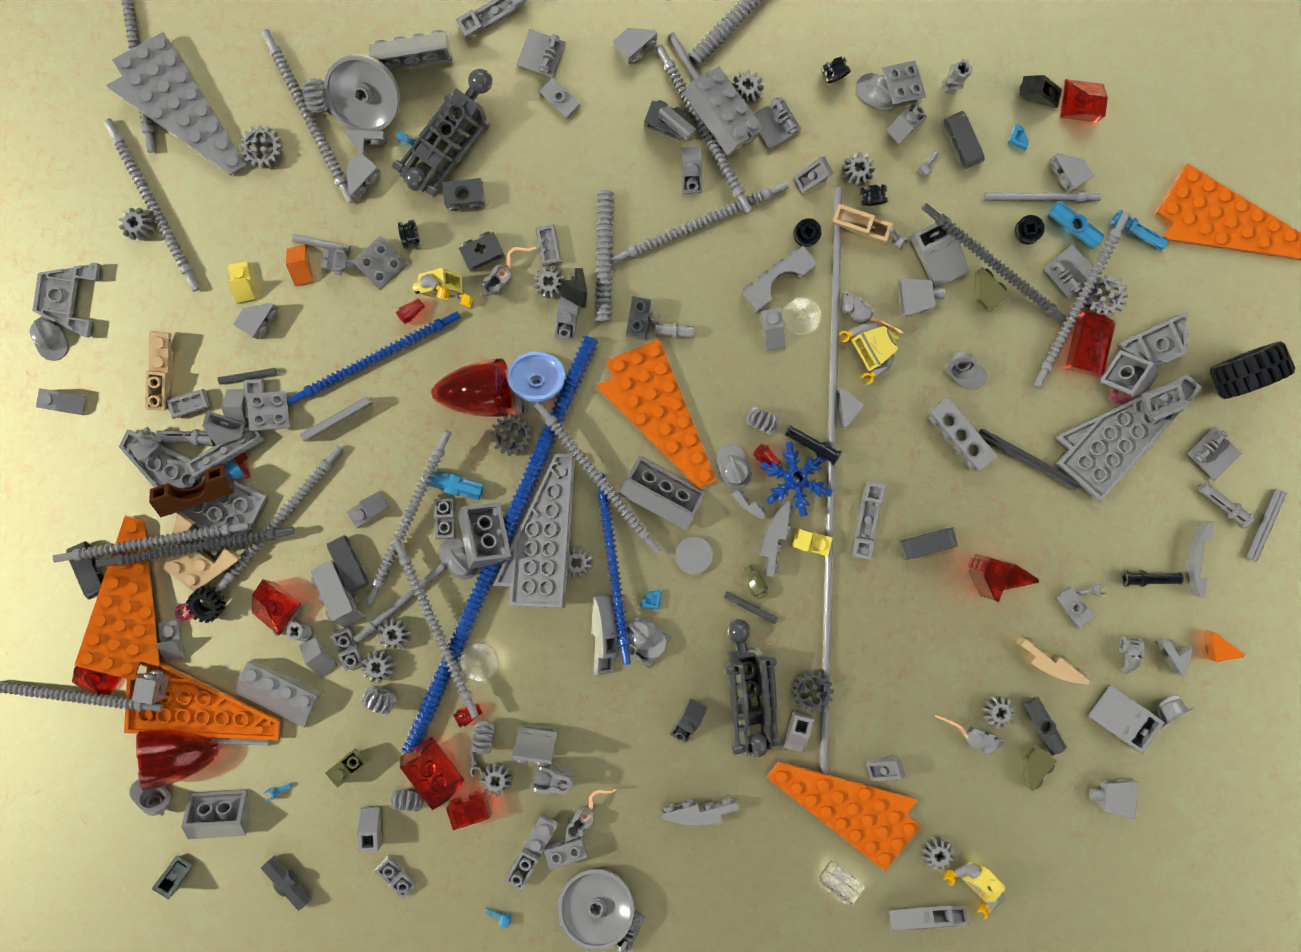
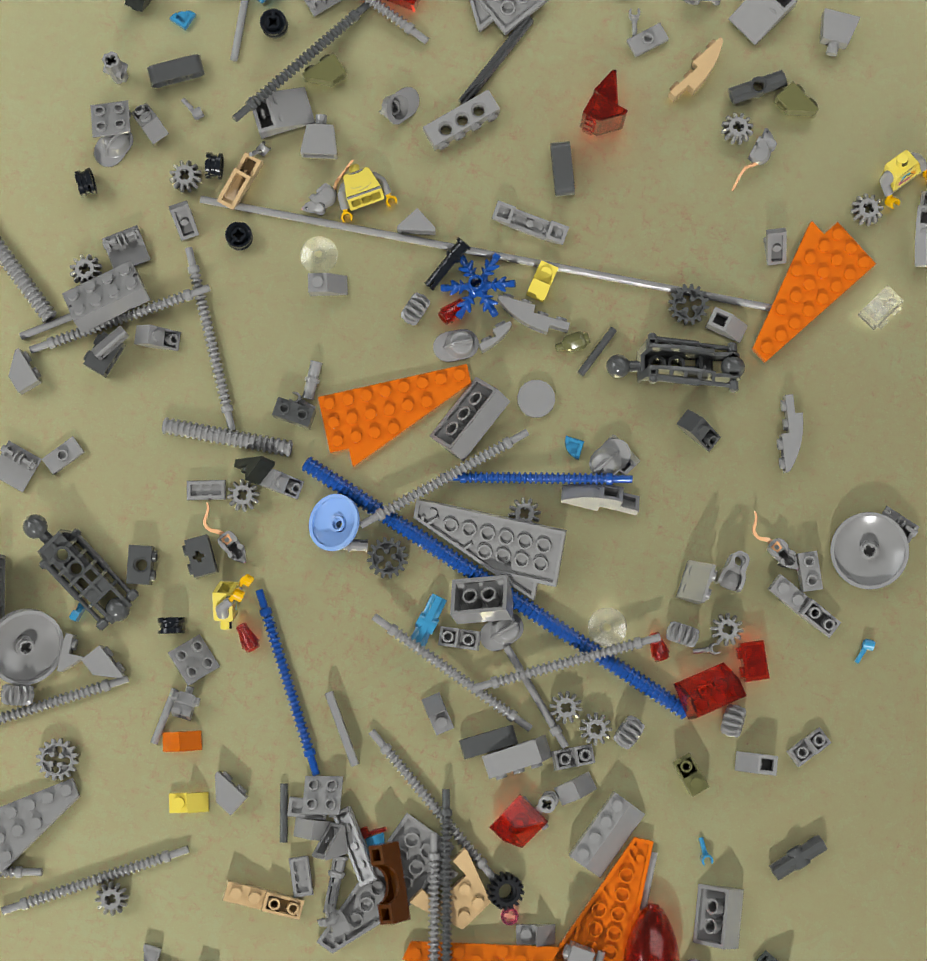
camera: 80 degrees left, 5 degrees down
clear red cylinder [431,358,512,417] -> none
light grey arch [742,246,818,314] -> none

